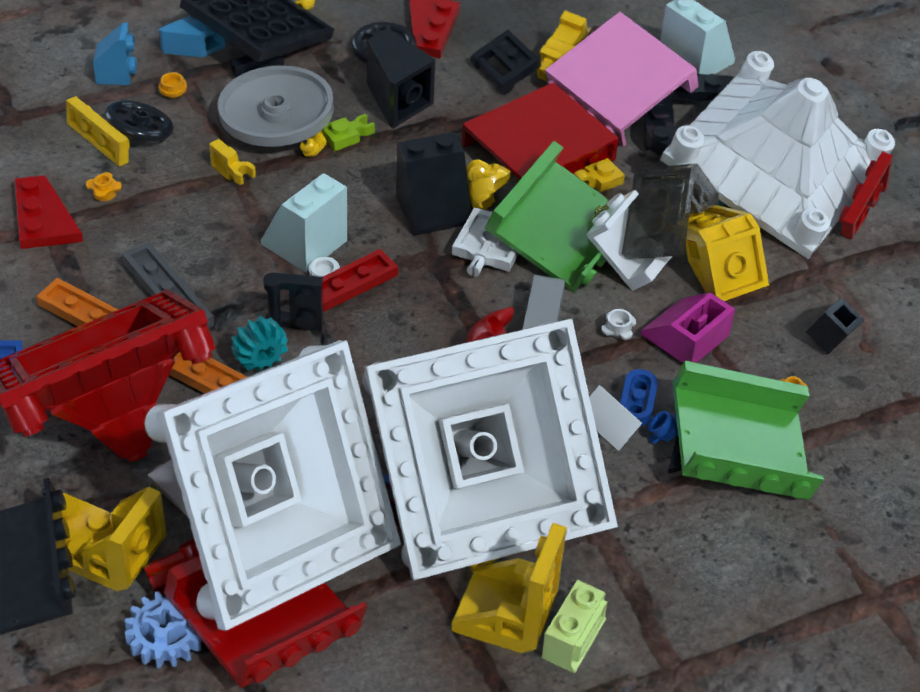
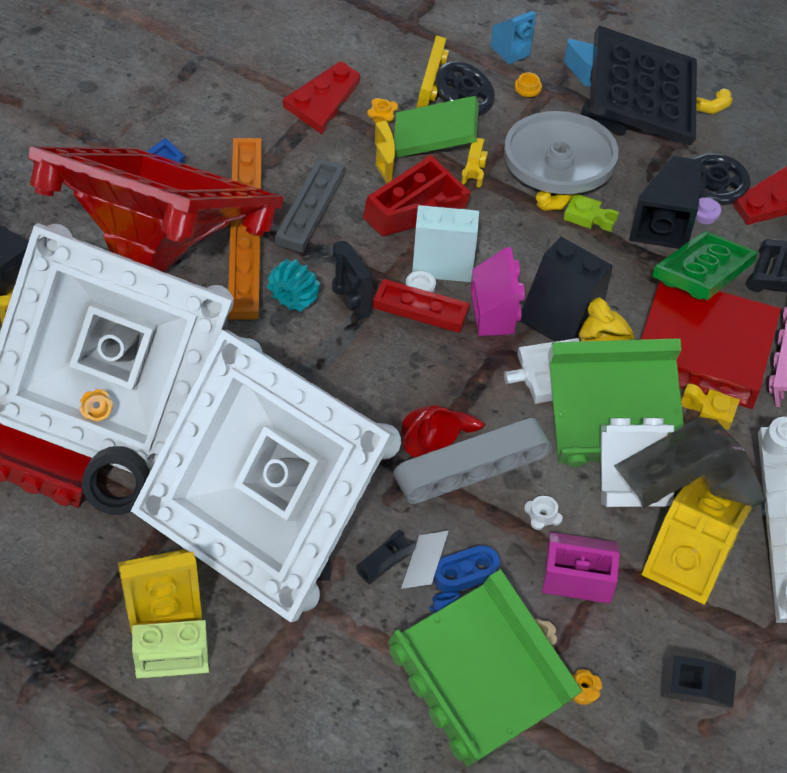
camera: 55 degrees right, 5 degrees up
none -> light orange plate [80,389,113,421]
none -> black tyre [82,447,150,515]
none -> red wedge [362,155,471,237]
none -> yellow slope [375,120,395,184]
none -> bright green tile [394,96,479,158]
none -> dark pink slope [470,247,525,336]
none -> green plate [652,230,758,300]

